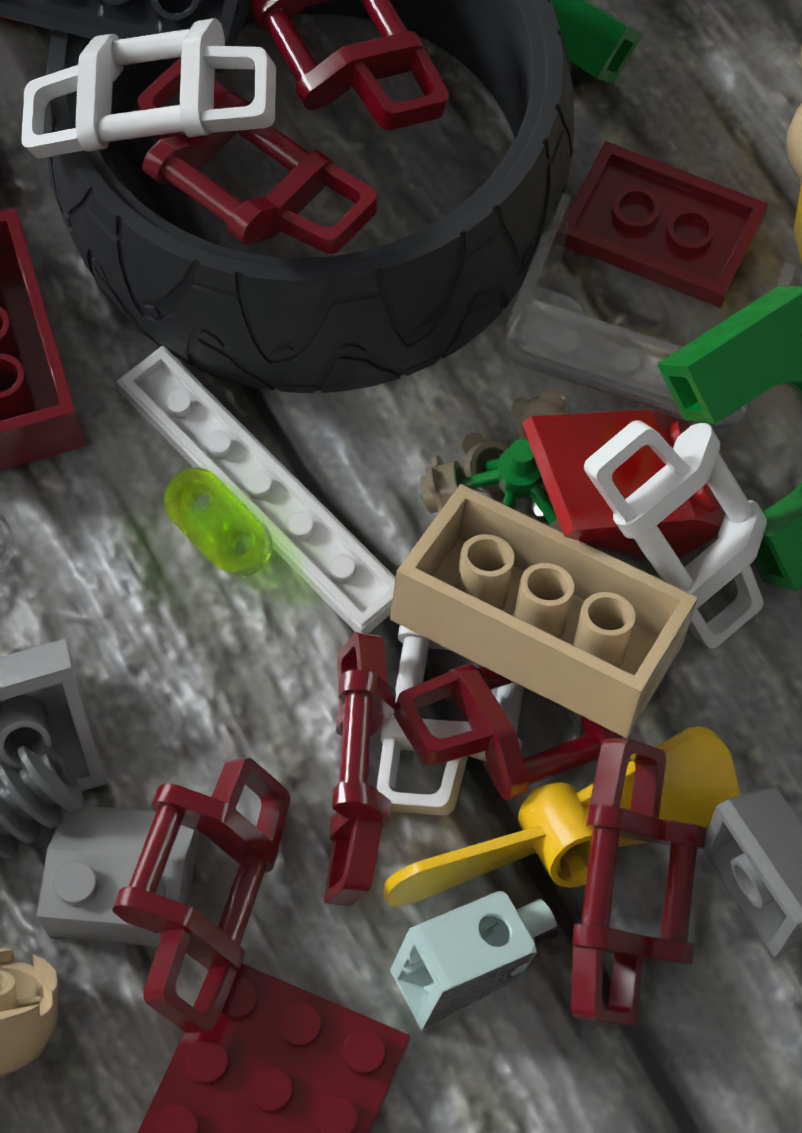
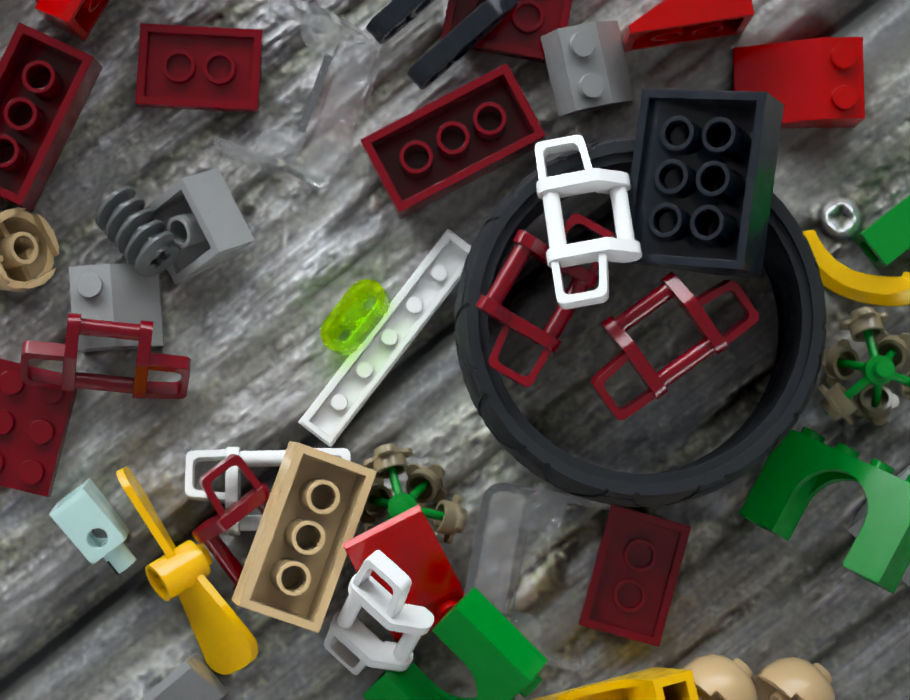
camera: 80 degrees right, 20 degrees up
dark red bar [324,632,396,906] -> none
dark red bar [571,739,706,1026] -> none

